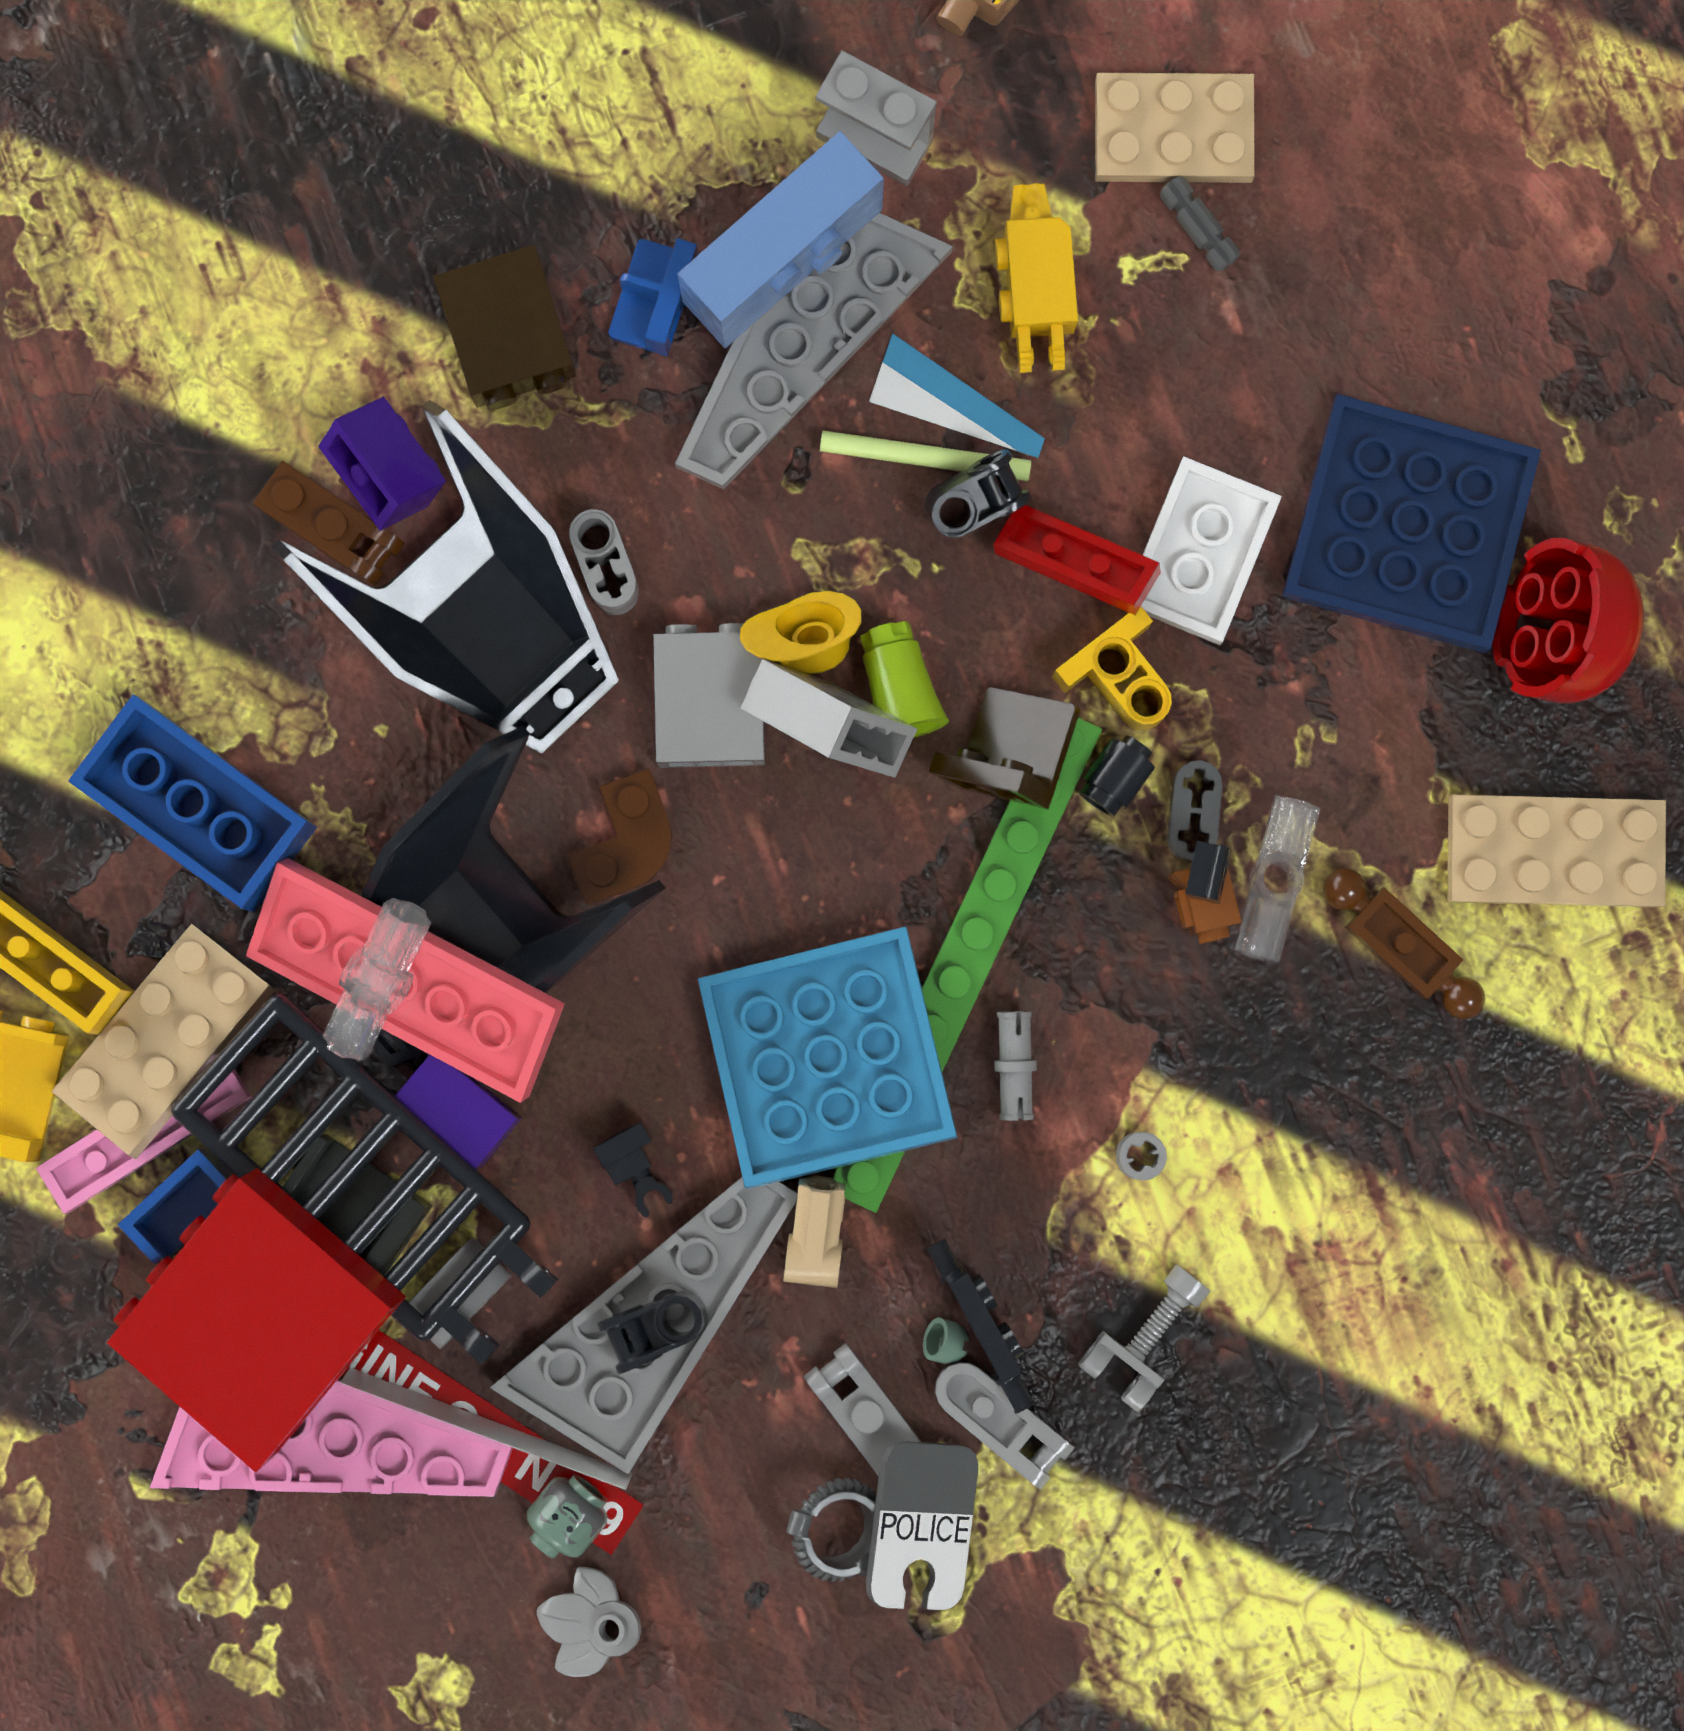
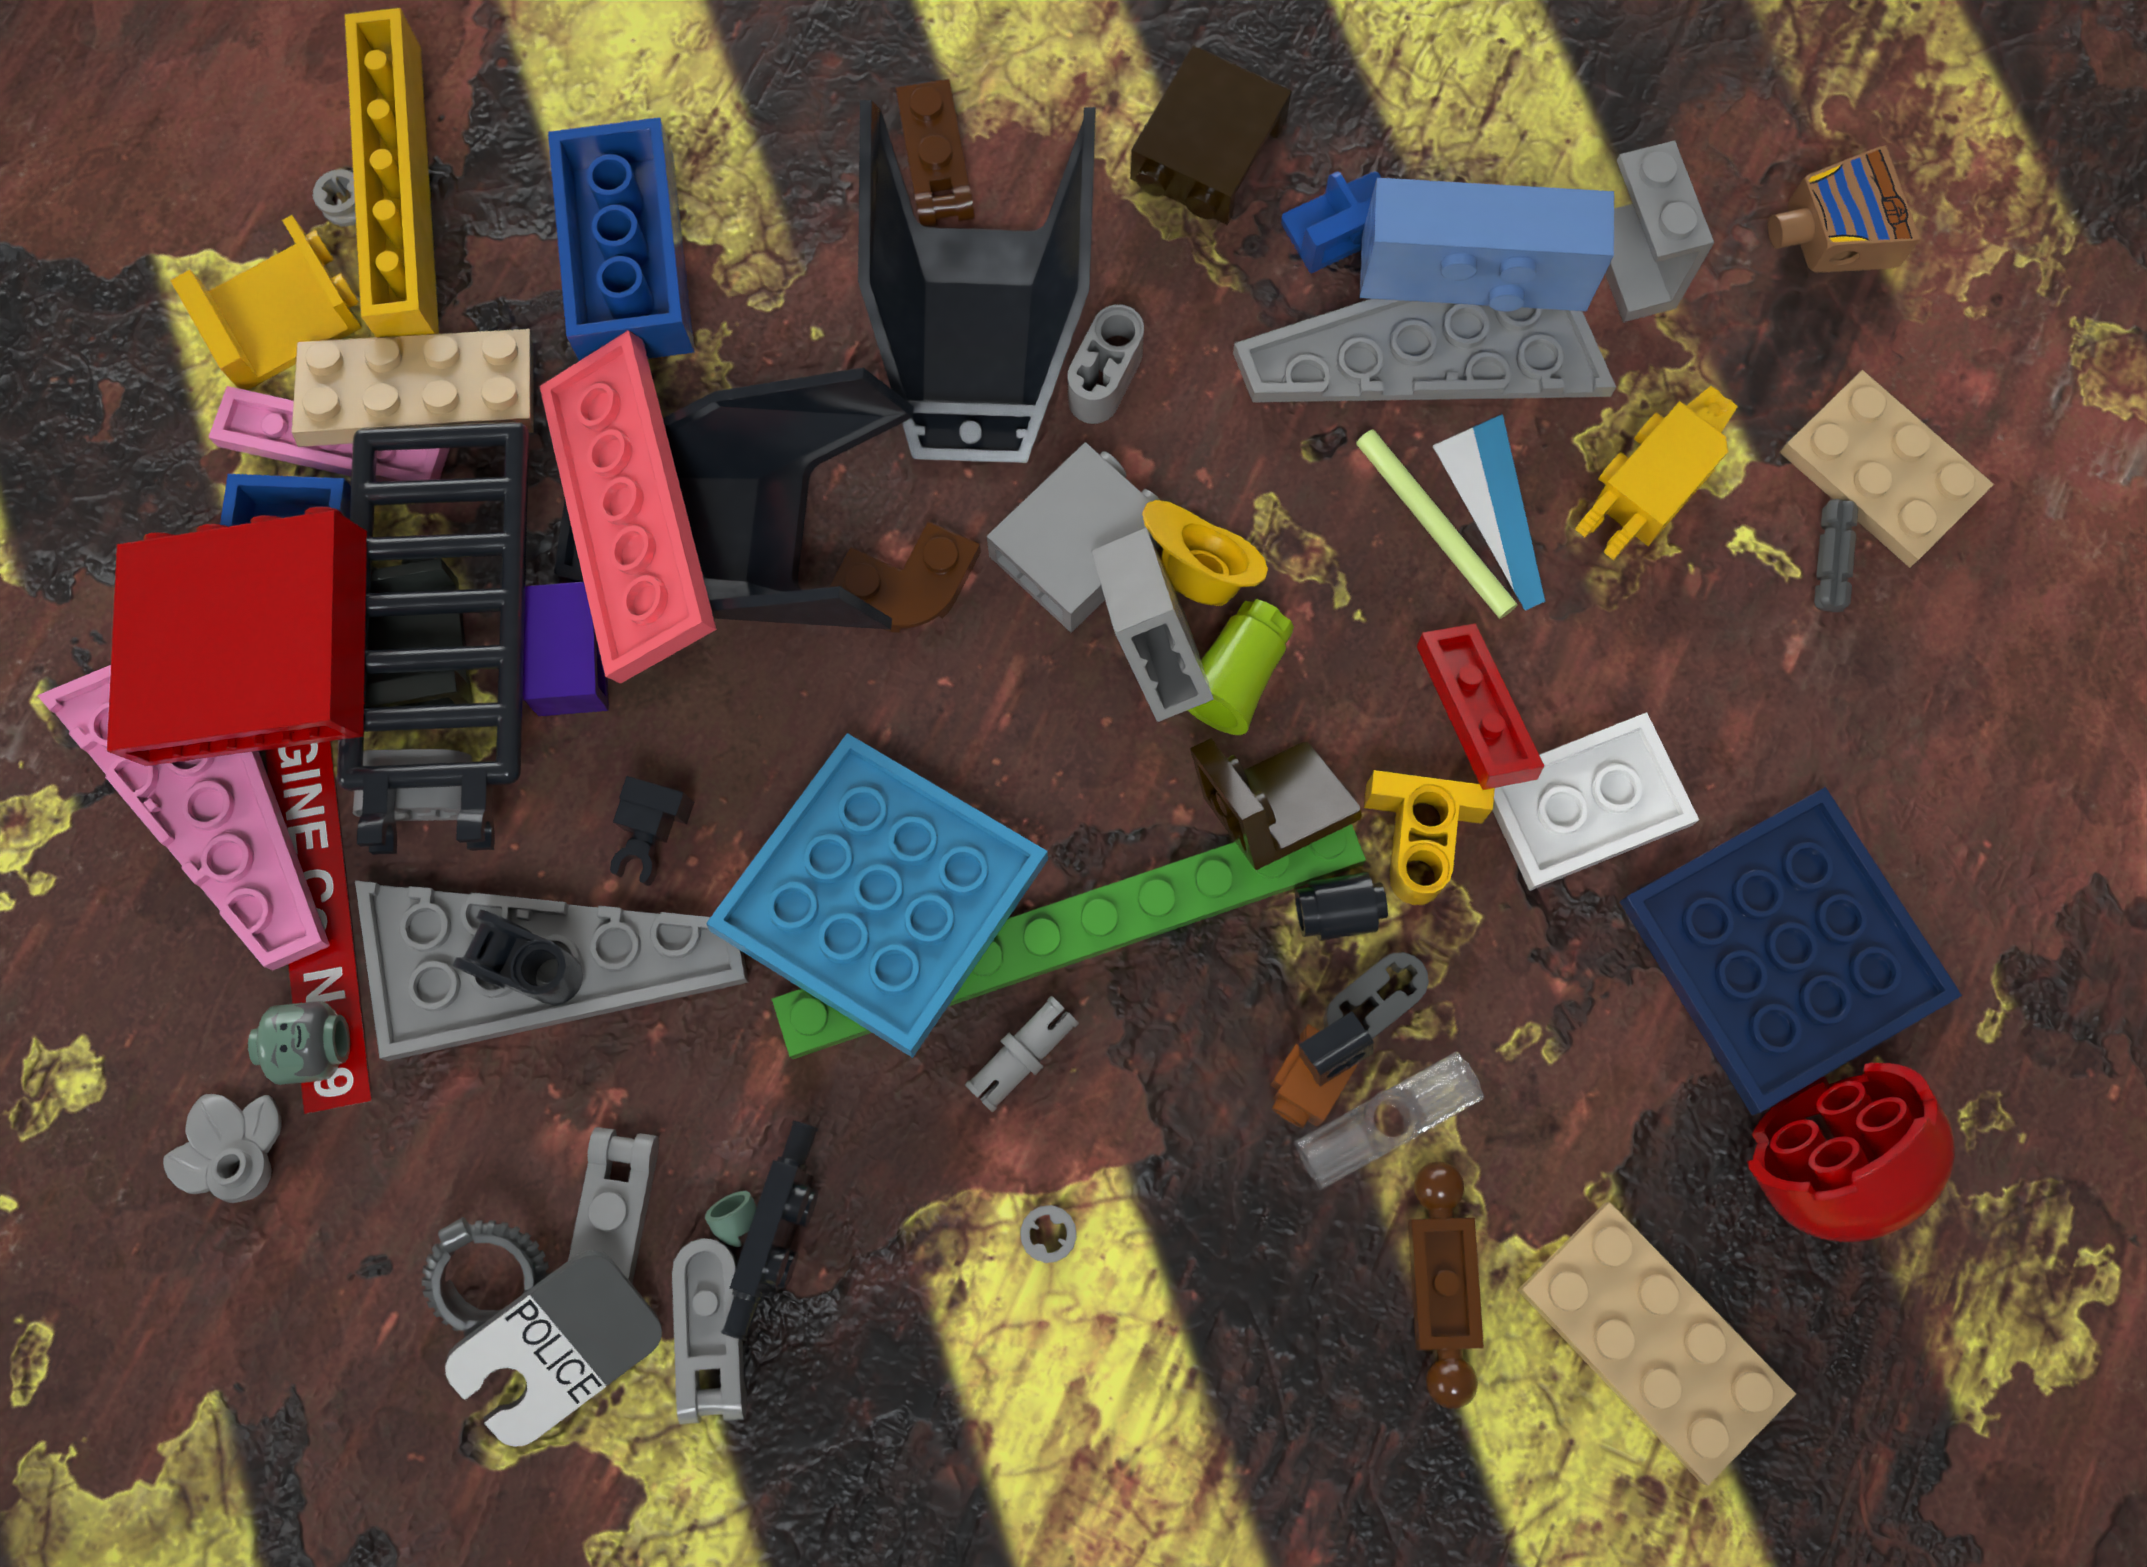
camera: 50 degrees right, 10 degrees down
dark purple brick [318,397,446,531] -> none
clear piece [322,898,431,1061] -> none
white sticker [340,1368,633,1490] -> none
tan piece [783,1176,845,1288] -> none
black piece [924,449,1032,538] -> none
light grey bar [1078,1264,1211,1412] -> none

